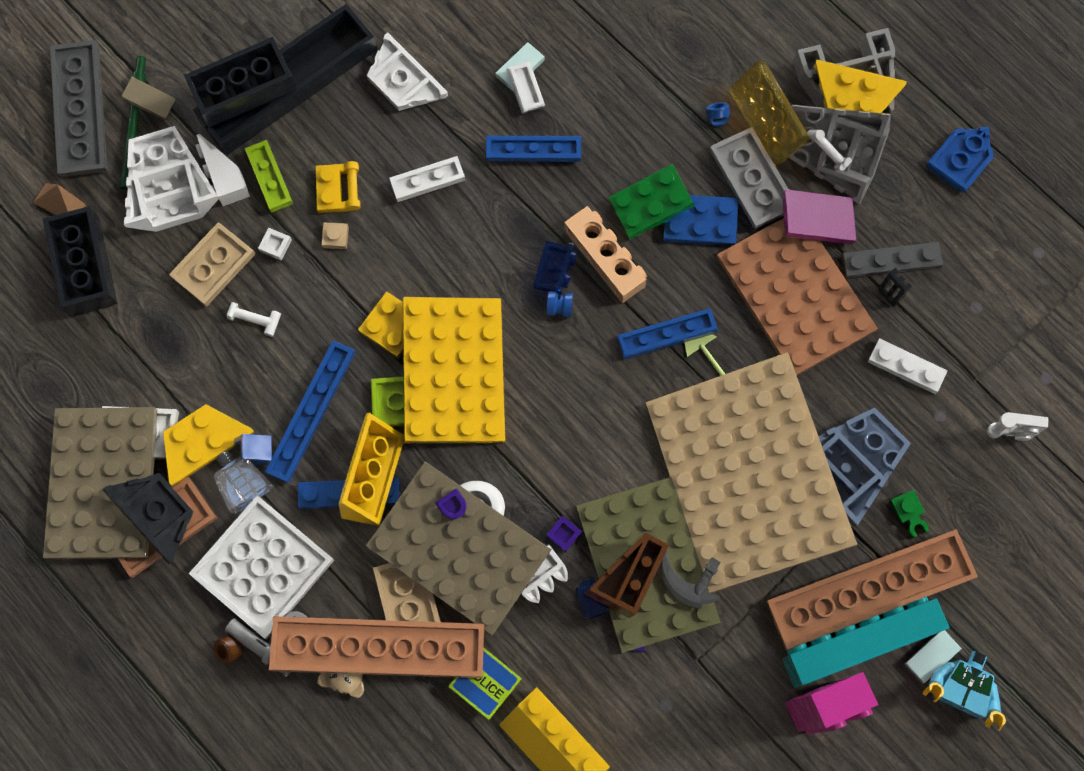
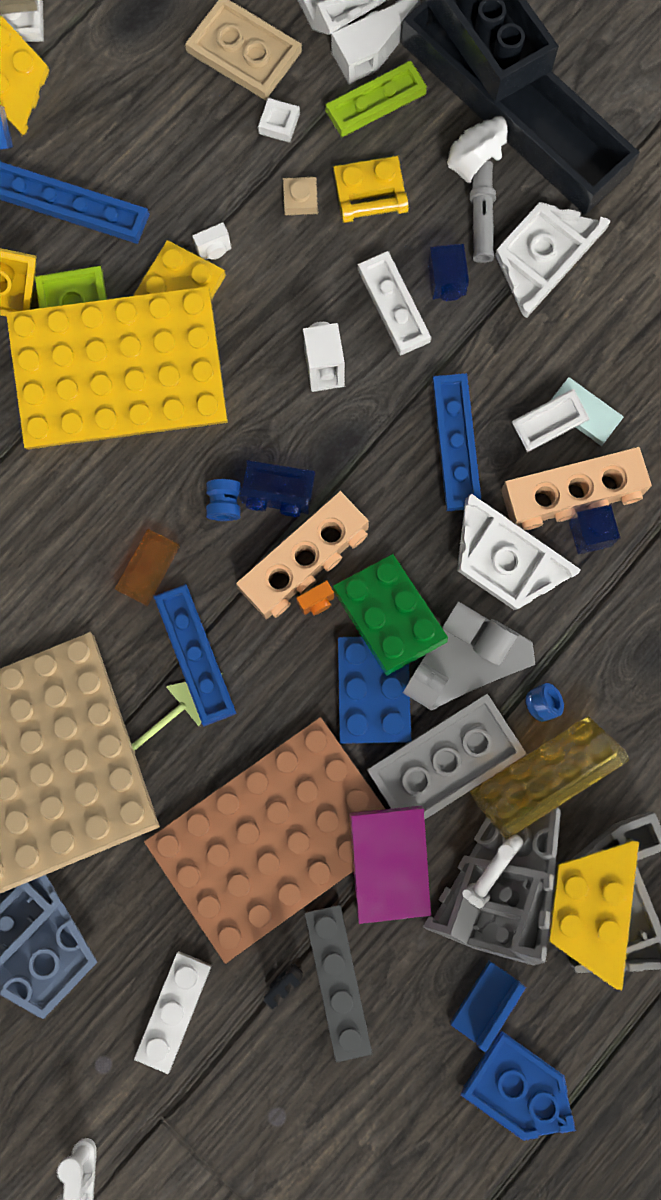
camera: 85 degrees right, 5 degrees up
white piece [226,302,281,337] -> none
none -> clear orange plate [115,529,180,607]
none -> white plate [192,222,231,260]
none -> orange plate [296,581,334,615]
none -> white brick [303,322,345,392]
none -> light grey panel [403,601,536,710]
none -> clear blue brick [428,244,469,301]
none -> white hair [447,116,508,183]
none -> blue panel [450,960,526,1052]
none -> white wing [457,494,581,610]
none -> light grey pin [470,160,496,263]
none -> light nougat brick [501,447,652,531]
none -> clear blue brick [569,504,620,555]

